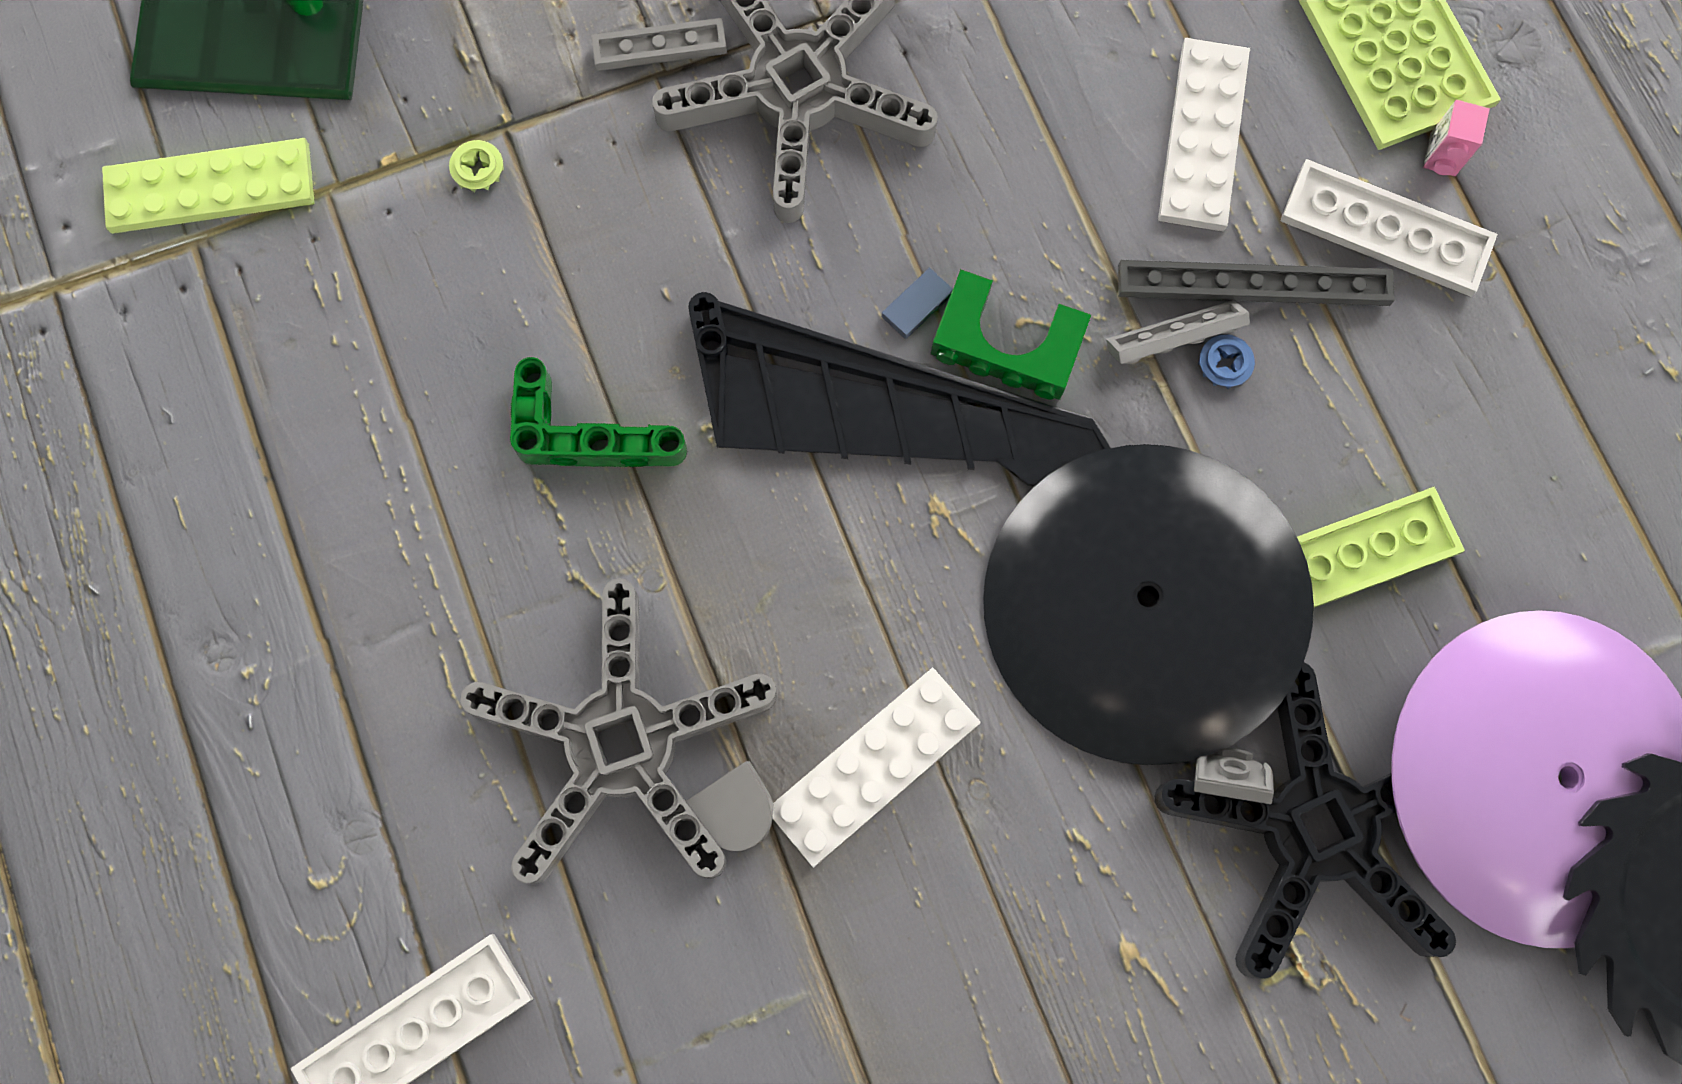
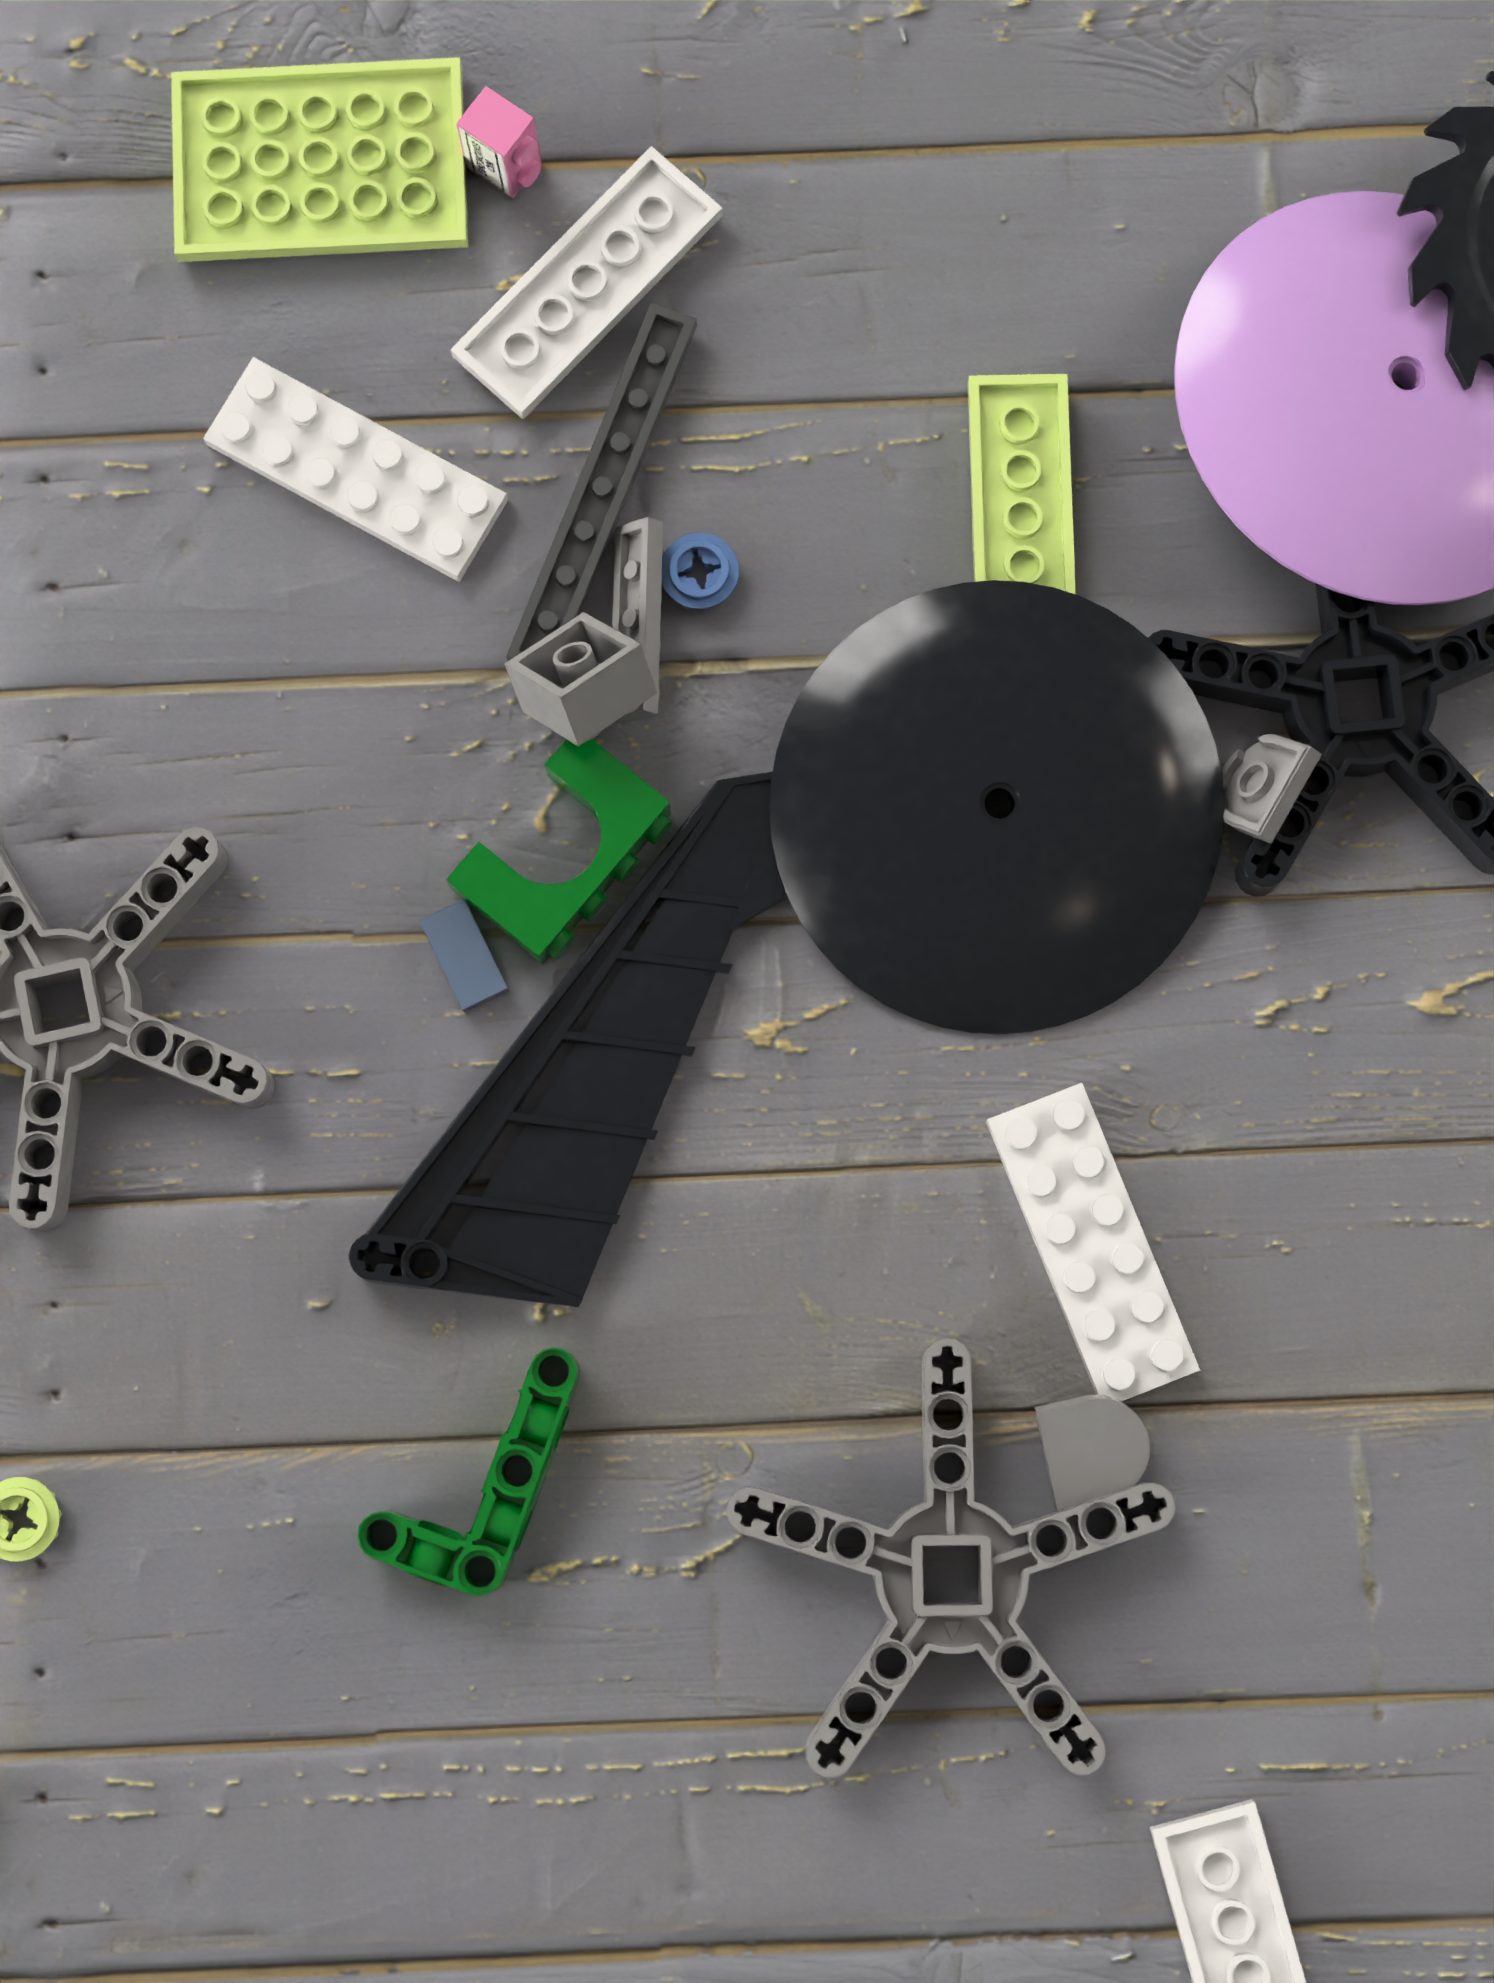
camera: 65 degrees left, 5 degrees up
none -> light grey brick [505,612,657,746]

